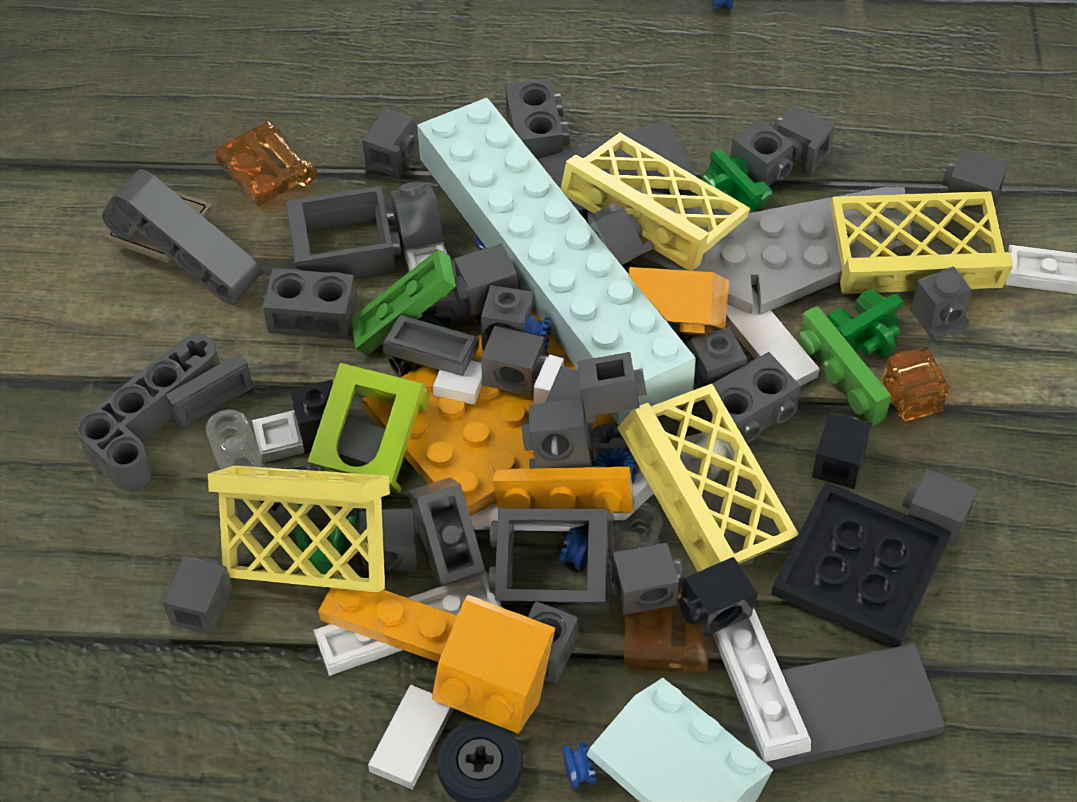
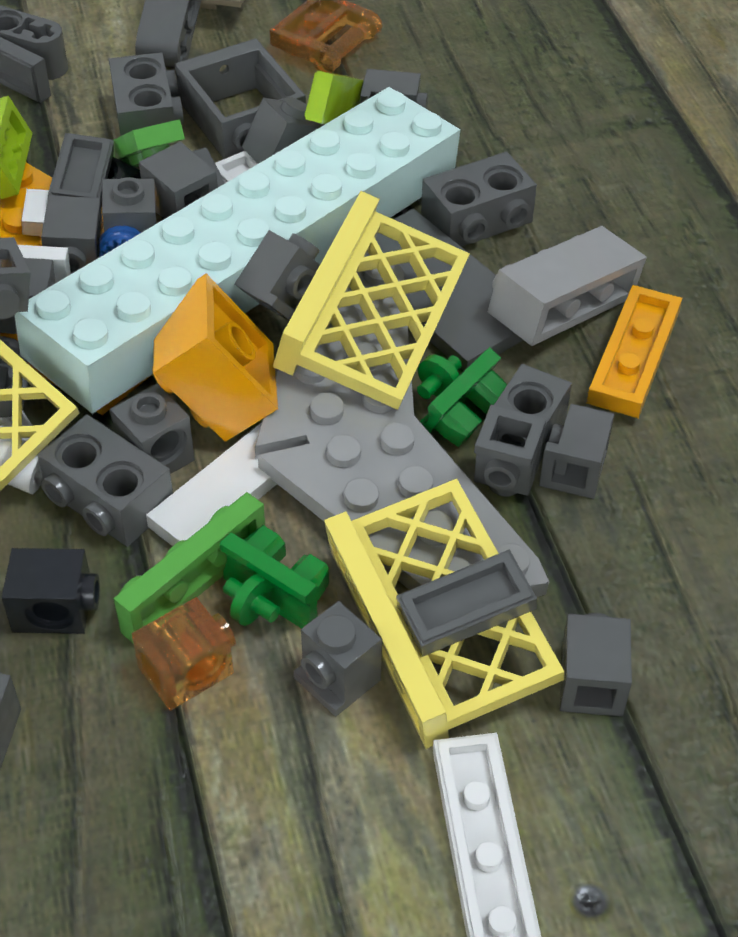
camera: 70 degrees right, 5 degrees down
none -> lime tile [304,70,364,124]
none -> dark grey tile [396,549,537,657]
none -> dark grey brick [474,405,546,497]
none -> light grey brick [487,226,647,346]
none -> light orange plate [586,285,682,419]

